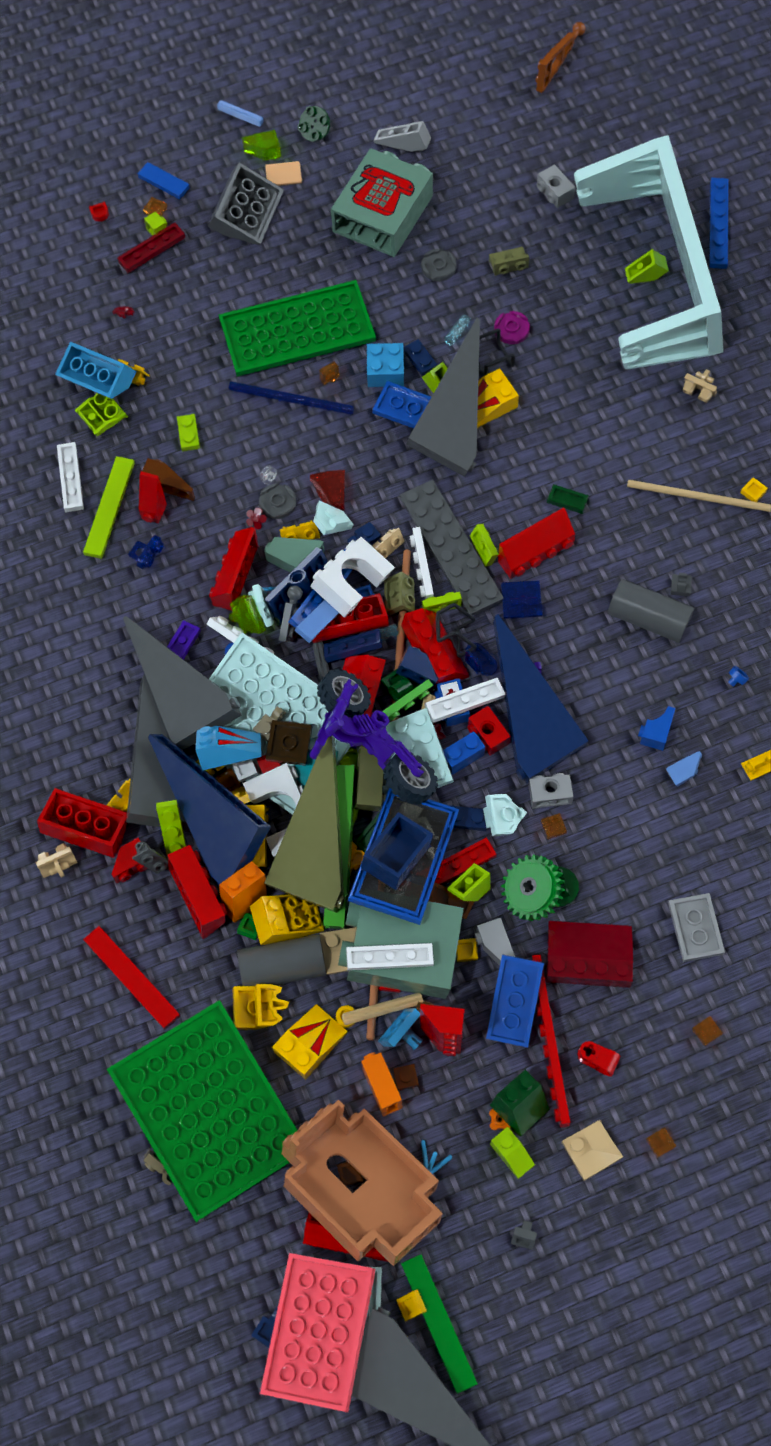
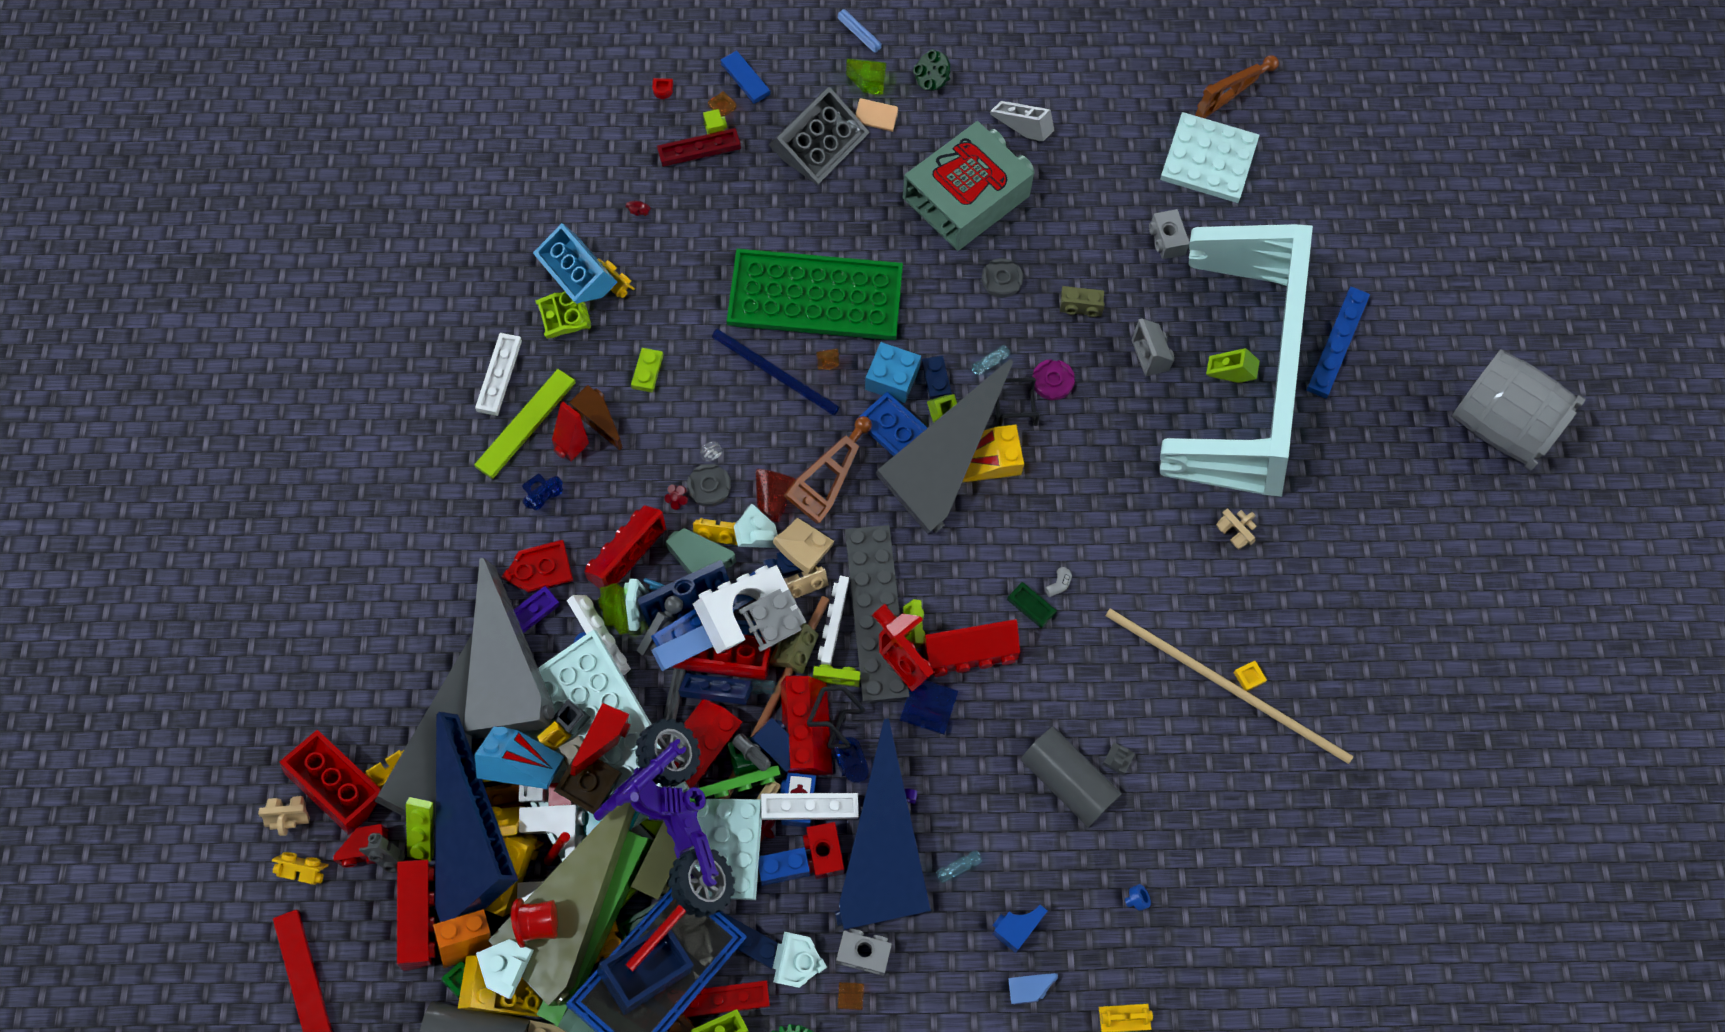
camera: 15 degrees right, 0 degrees up
none -> yellow hinge [272,852,329,885]
none -> light aqua plate [476,939,534,999]
none -> red tile [501,540,573,593]
none -> red piece [511,898,558,948]
none -> yellow tile [537,721,572,751]
none -> red bar [543,832,570,866]
none -> black slope [554,699,590,735]
none -> red slope [570,703,631,776]
none -> red bar [625,905,687,972]
none -> dark grey axle [733,734,771,771]
none -> light grey plate [738,589,806,652]
none -> tan plate [773,518,834,574]
none -> dark orange plate [784,416,872,524]
none -> red plate [871,603,934,692]
none -> clear light blue axle [937,850,982,883]
none -> light grey arm [1045,567,1072,597]
none -> light grey slope [1131,319,1174,377]
none -> light aqua plate [1160,112,1259,203]

